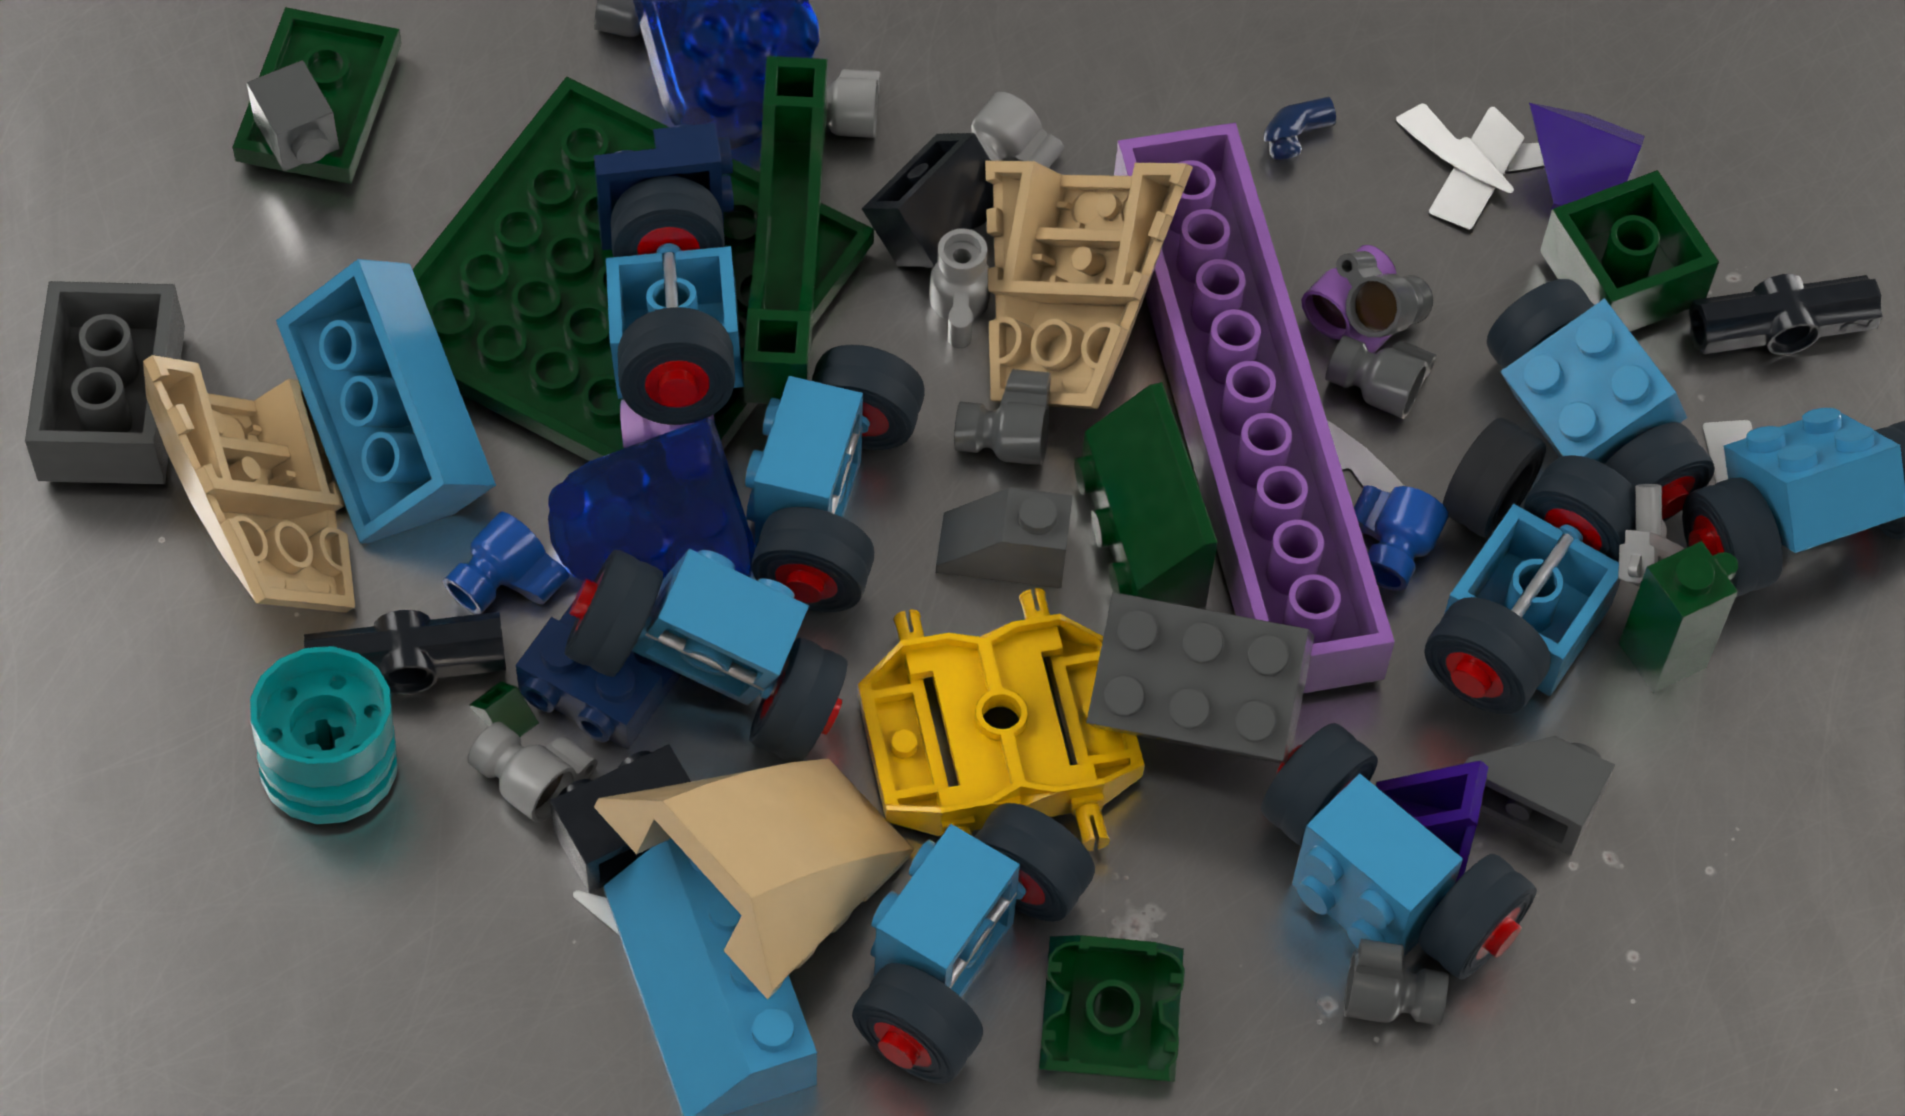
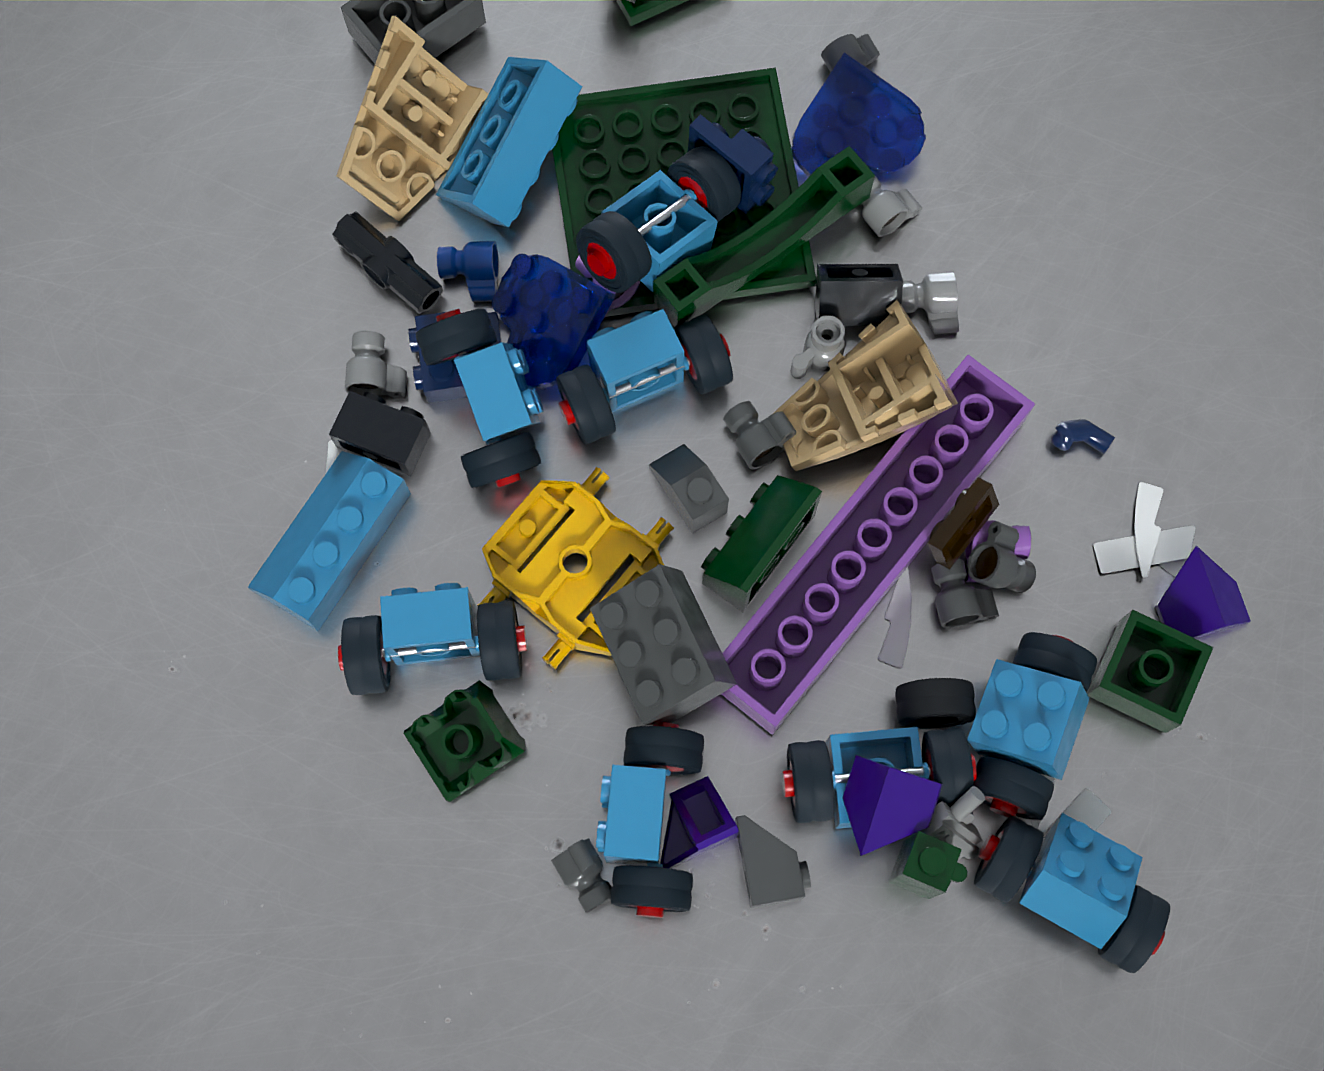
camera: 55 degrees right, 15 degrees up
teal wheel [250,646,398,824] -> none
dark green piece [469,681,539,737] -> none
tan wedge [594,758,914,1000] -> none
blue piece [1354,485,1449,591] -> none
black piece [1689,274,1883,355] -> none
none -> dark purple slope [842,755,943,856]
none -> dark brown plate [927,477,1000,570]

